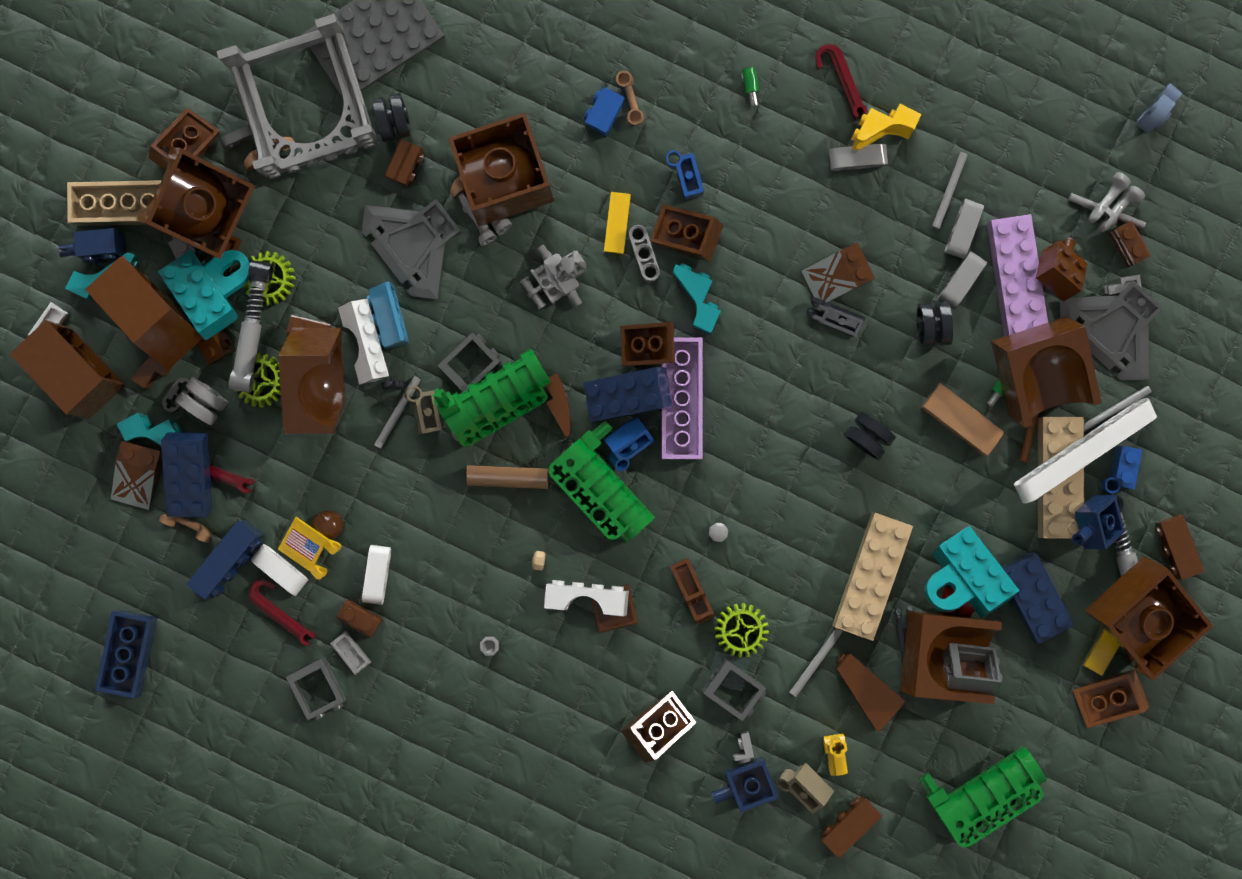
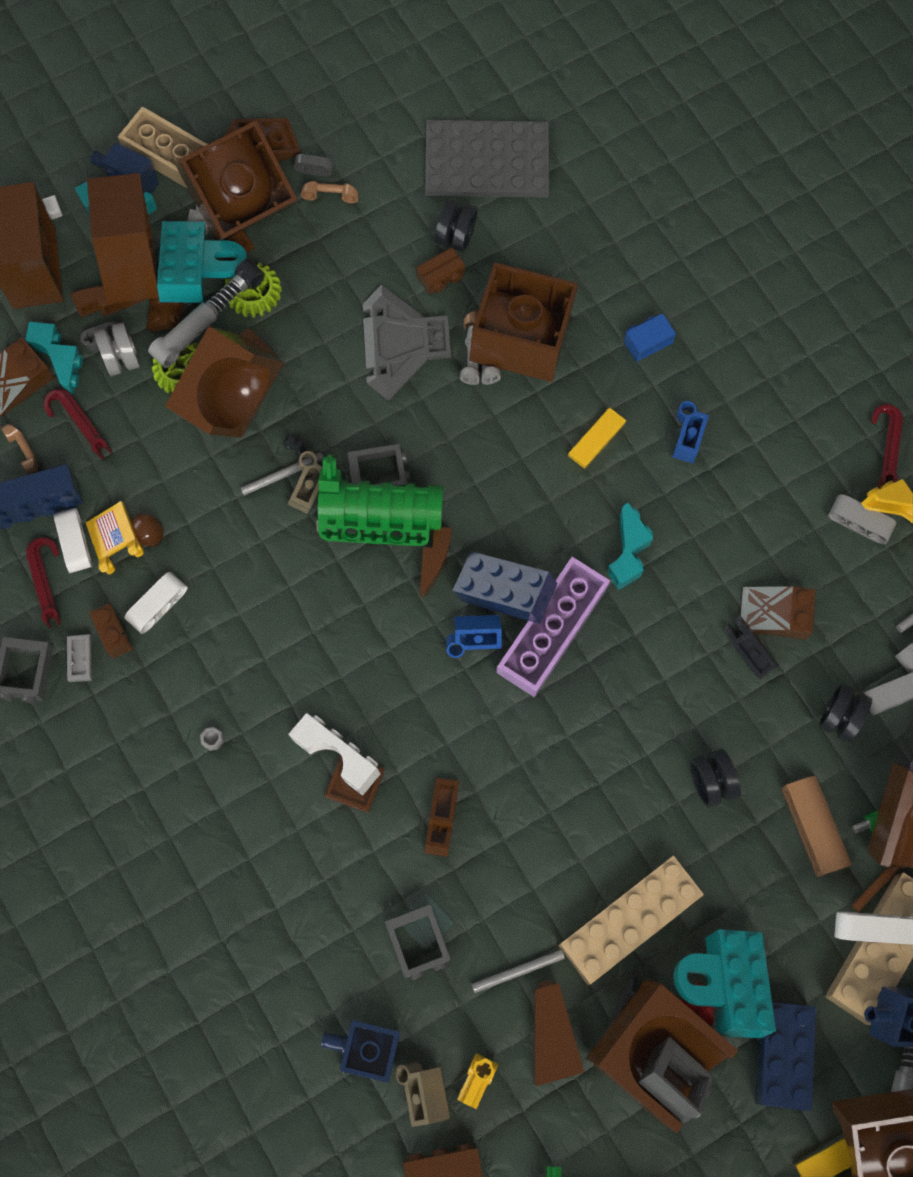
camera: 25 degrees right, 15 degrees down
dark blue brick [161,432,213,517] -> none
light grey arch [216,14,380,179] -> none
white arch [338,299,389,384] -> none
dark azure slope [367,281,409,349] -> none
medium nougat brick [467,465,549,489] -> none
light grey piece [520,245,587,310] -> none
tan tile [532,551,546,571] -> none
green piece [549,420,655,544] -> none
medium nougat bar [616,71,645,125] -> none
reddish brown slope [620,322,675,366] -> none
reddish brown slope [621,691,696,763] -> none
light grey beam [629,225,659,283] -> none
reddish brown slope [650,204,724,262] -> none
light grey tile [709,523,728,542] -> none
lime gear [714,603,769,658] -> none
light grey bracket [733,731,754,763] -> none
green piece [741,67,760,107] -> none

